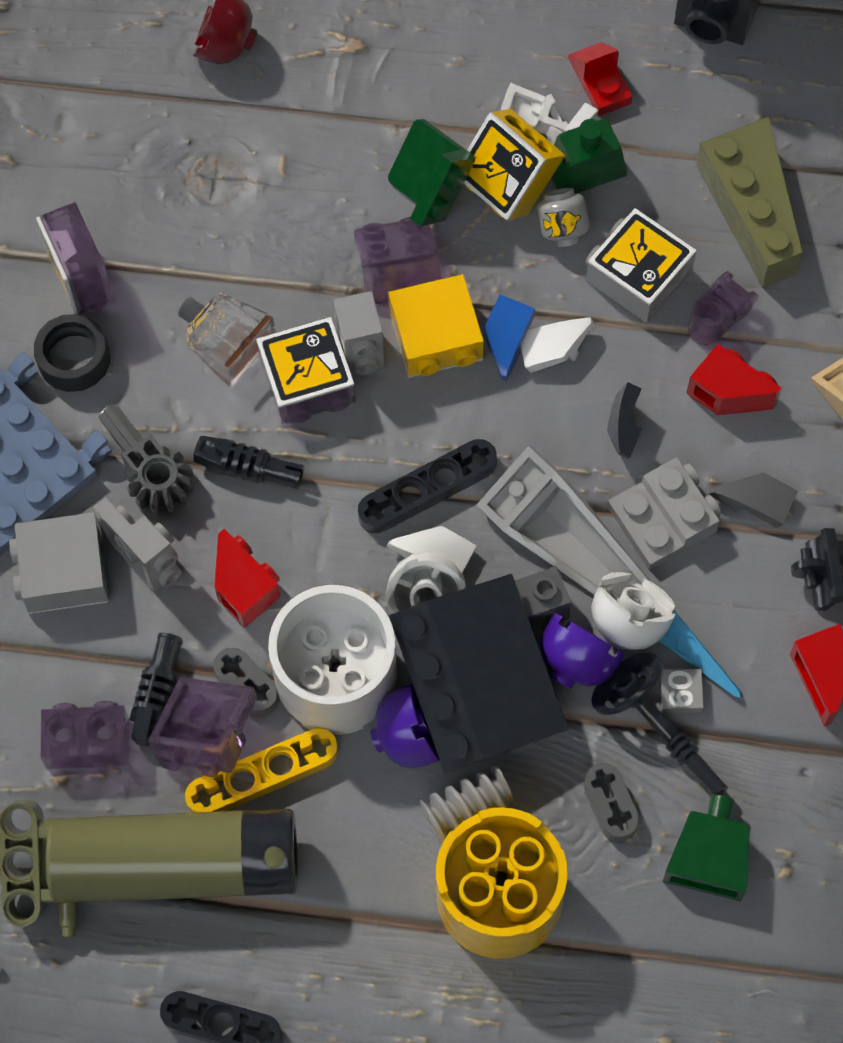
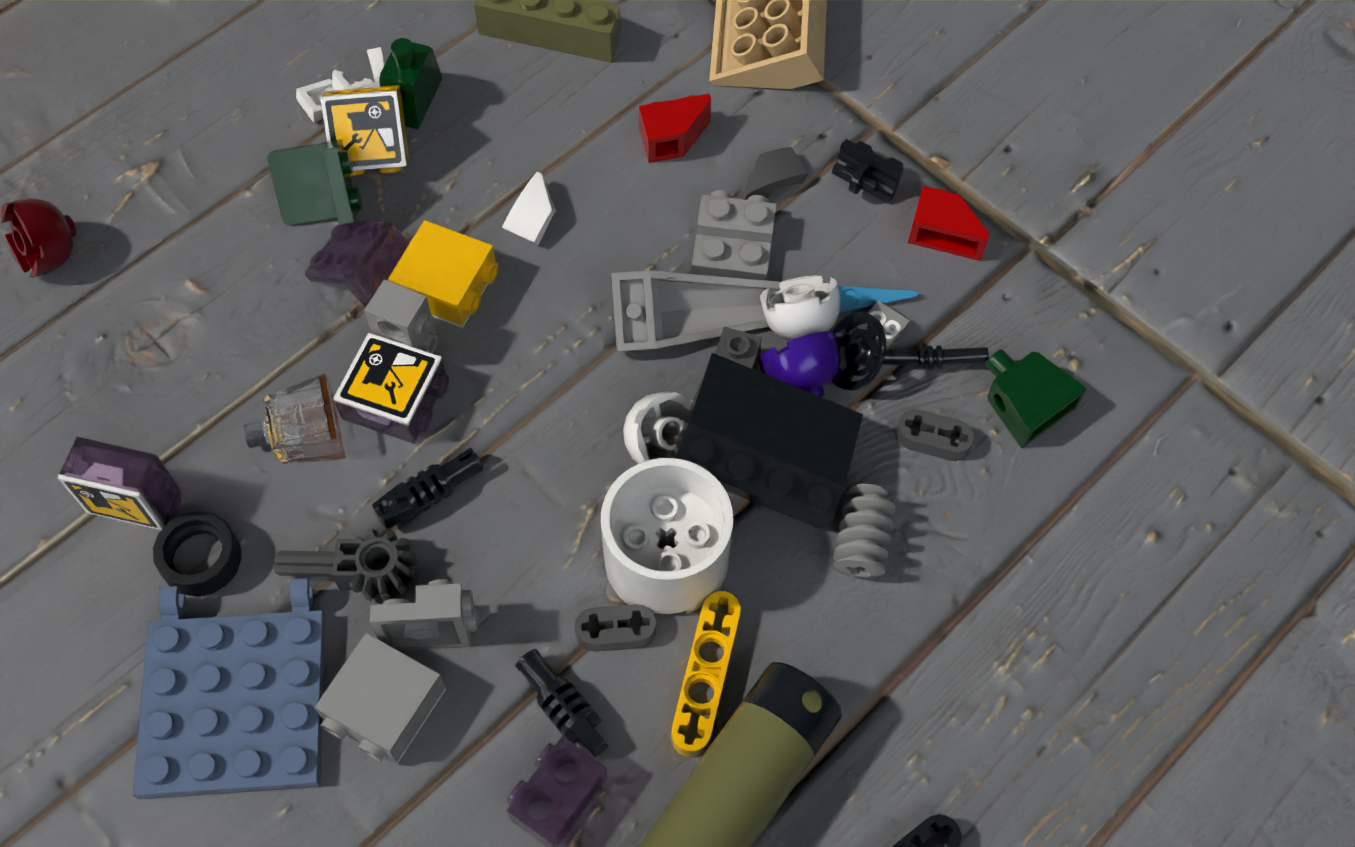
camera: 55 degrees left, 5 degrees down
clear purple plate [148,677,258,777] -> none
red slope [214,529,281,628] -> none
black beam [358,439,497,533] -> none
dark purple cylinder [370,683,440,768] -> none
white slope [387,526,476,573] -> none
yellow brick [436,807,568,959] -> none
blue slope [484,295,535,381] -> none
light grey head [537,188,590,247] -> none
red slope [568,42,632,116] -> none
piece [585,208,696,323] -> none
black slope [607,382,642,459] -> none
clear purple piece [688,271,758,345] -> none

